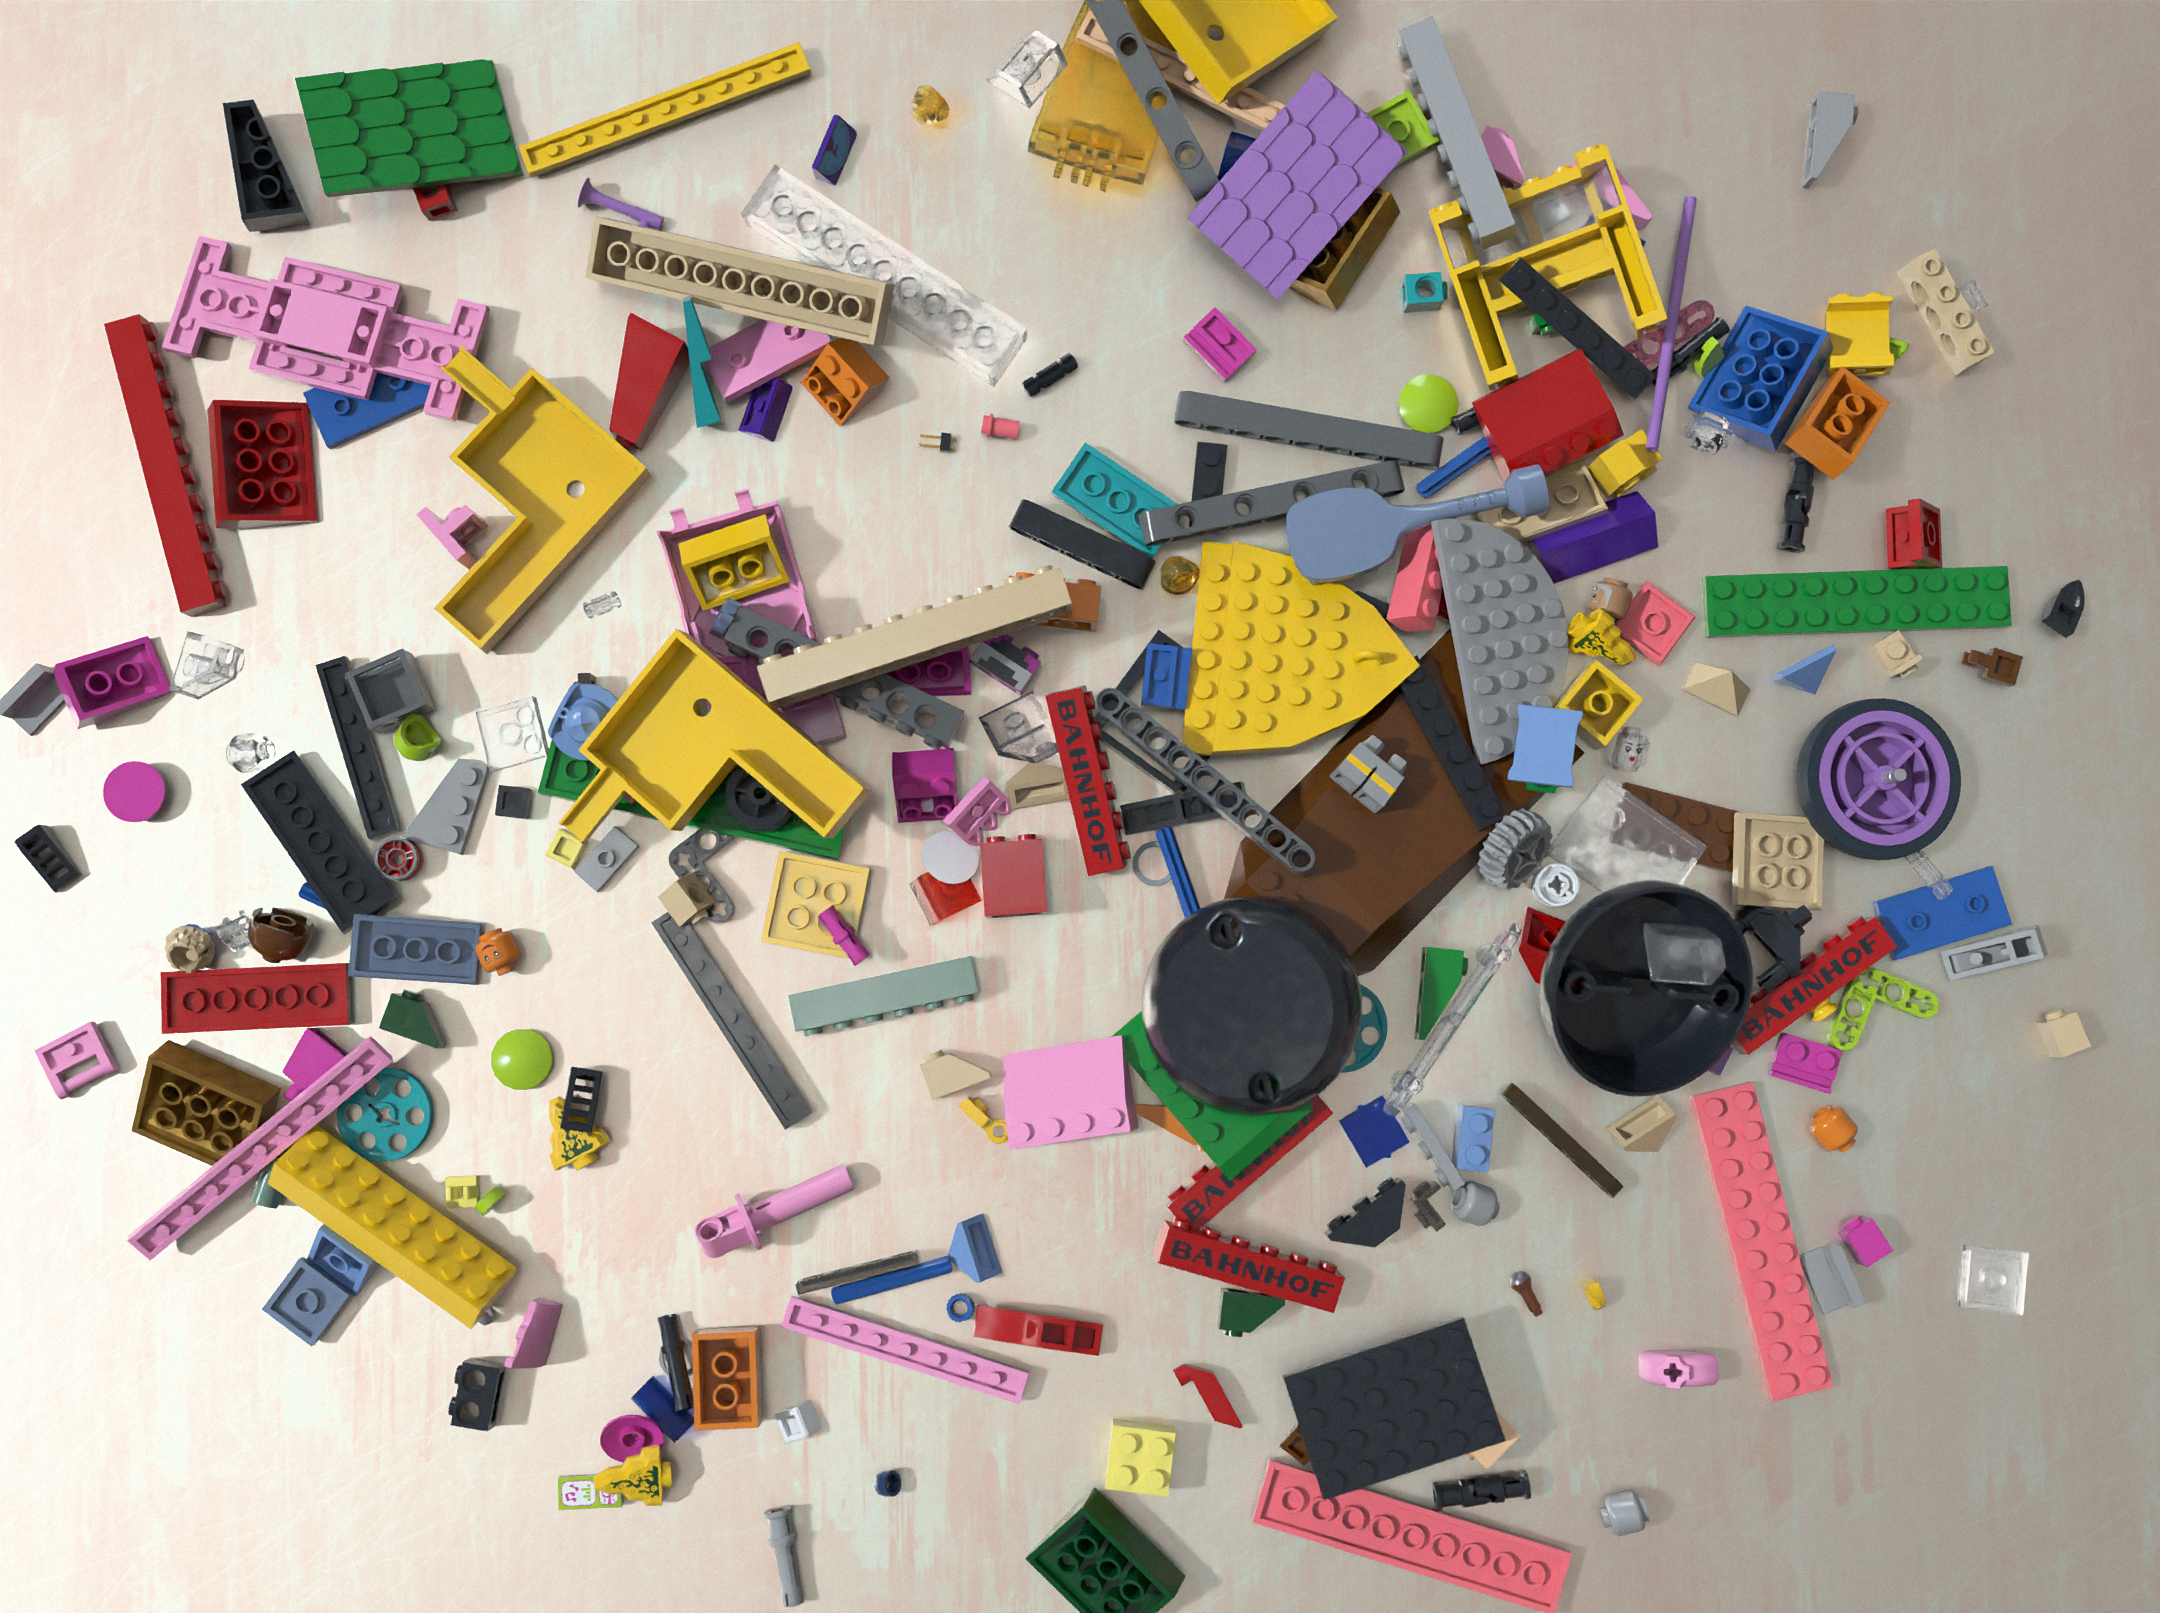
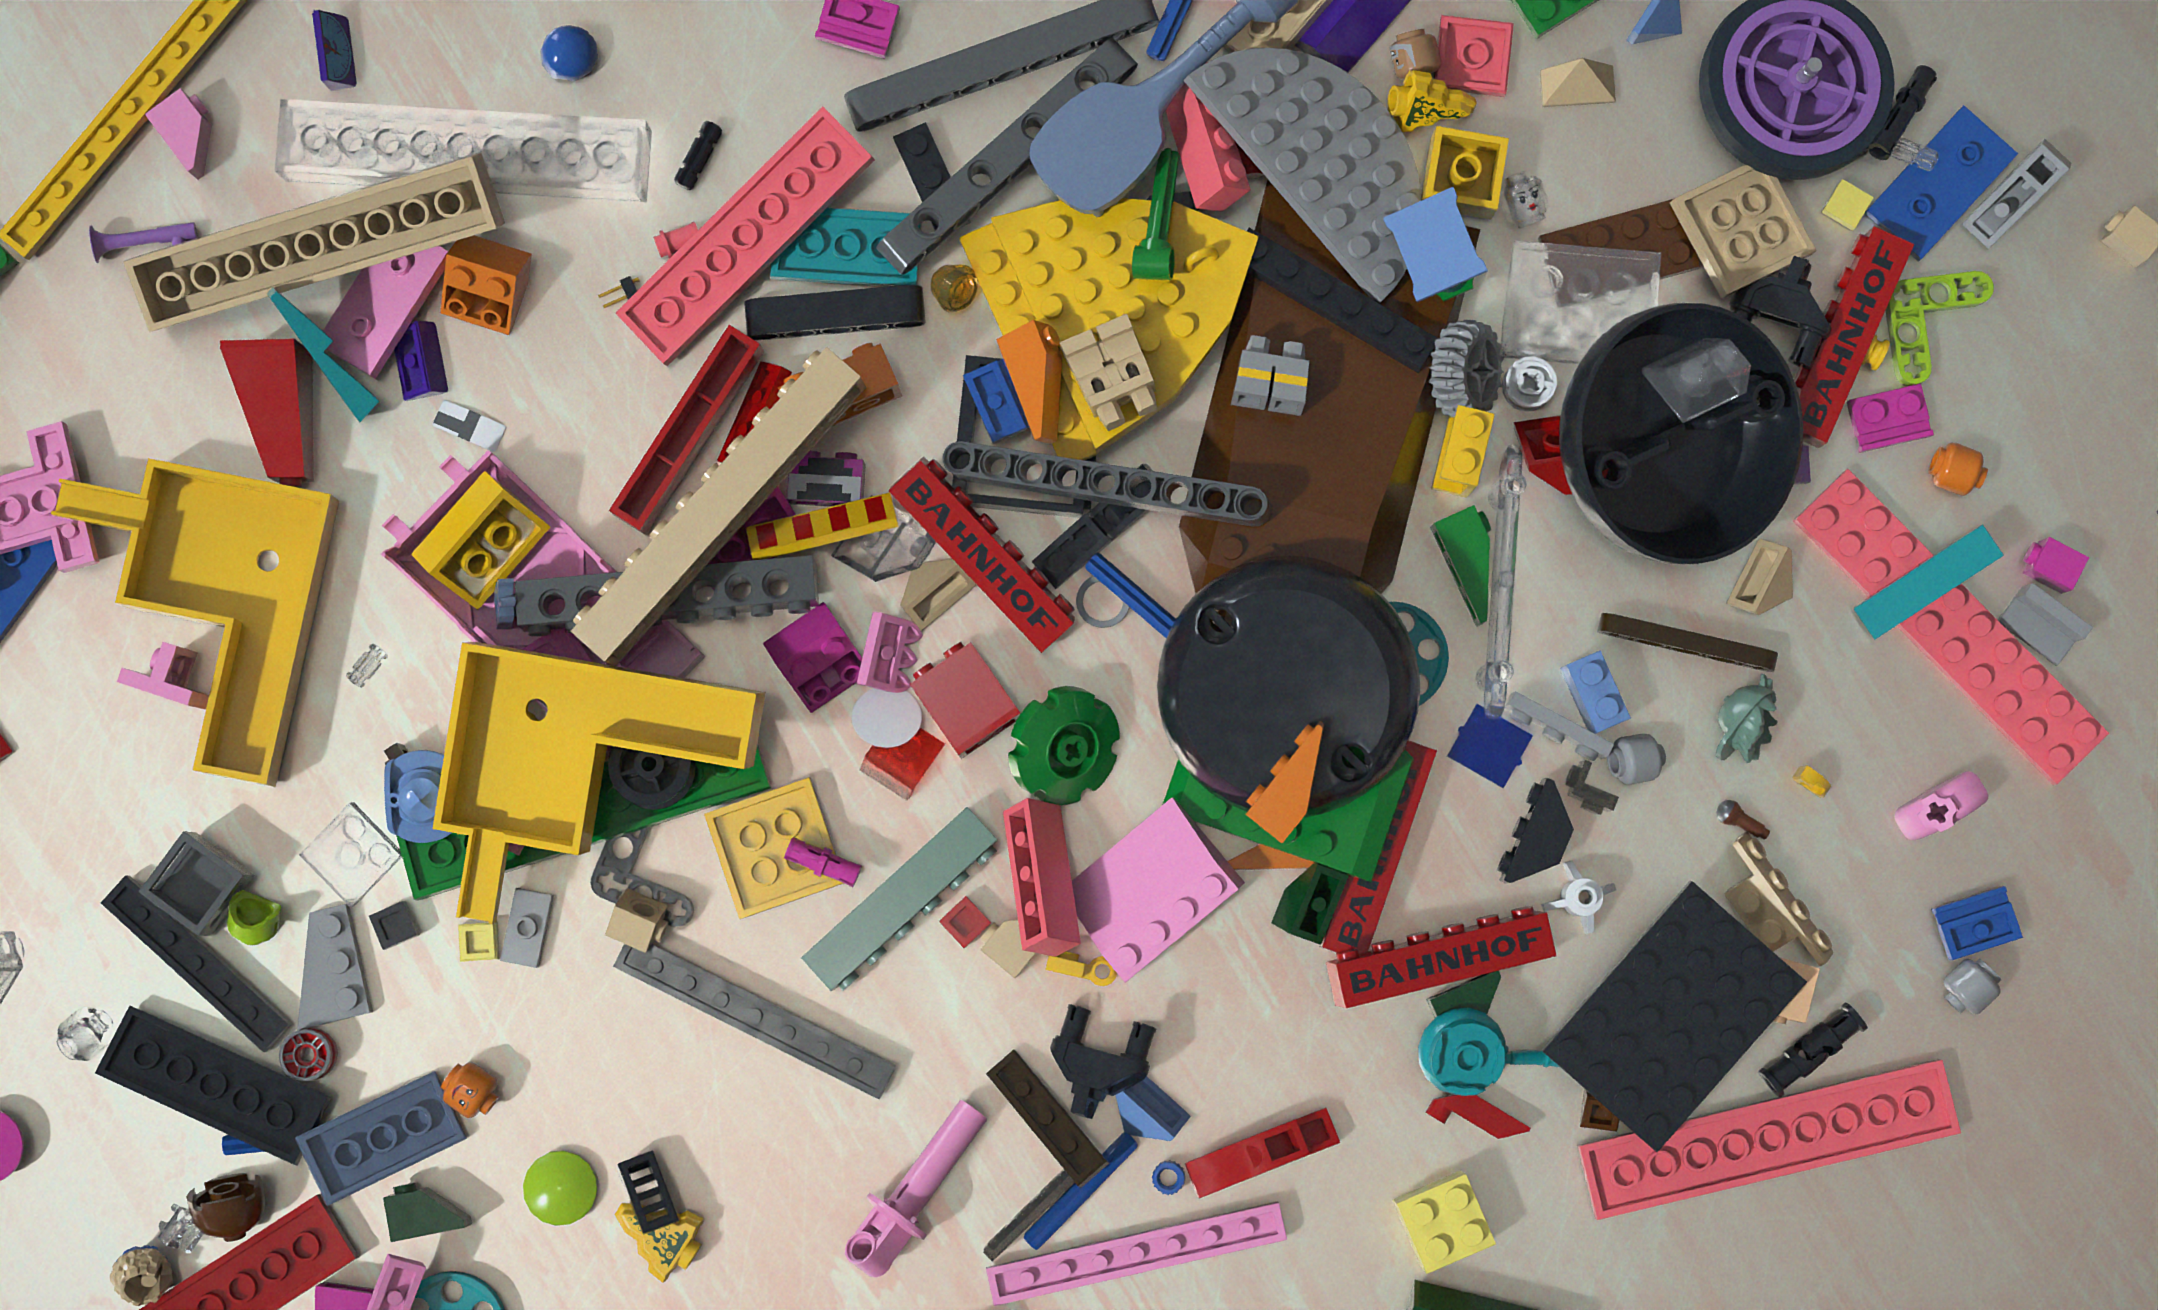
camera: 25 degrees left, 0 degrees up
none -> bright pink slope [145,88,212,180]
none -> white sticker [432,400,506,452]
none -> blue hair [540,25,598,81]
none -> red brick [609,325,765,535]
none -> coral plate [616,106,875,366]
none -> red plate [717,361,792,463]
none -> yellow tile [746,492,899,560]
none -> red plate [939,896,991,948]
none -> dark brown tile [986,1049,1109,1188]
none -> orange slope [996,320,1062,444]
none -> coral brick [1003,798,1081,957]
none -> green piece [1008,686,1120,805]
none -> black connector [1050,1004,1157,1119]
none -> tan hips [1060,314,1157,431]
none -> green axle [1132,148,1180,280]
none -> orange slope [1246,721,1325,843]
none -> dark green slope [1271,862,1349,945]
none -> teal piece [1418,1008,1559,1096]
none -> yellow panel [1431,405,1494,498]
none -> white brick [1541,861,1616,934]
none -> sand green hair [1716,674,1778,763]
none -> tan bracket [1724,832,1833,966]
none -> light yellow tile [1821,179,1874,231]
none -> teal slope [1854,524,2004,640]
none -> black pin [1868,65,1937,160]
none -> blue plate [1931,886,2023,960]

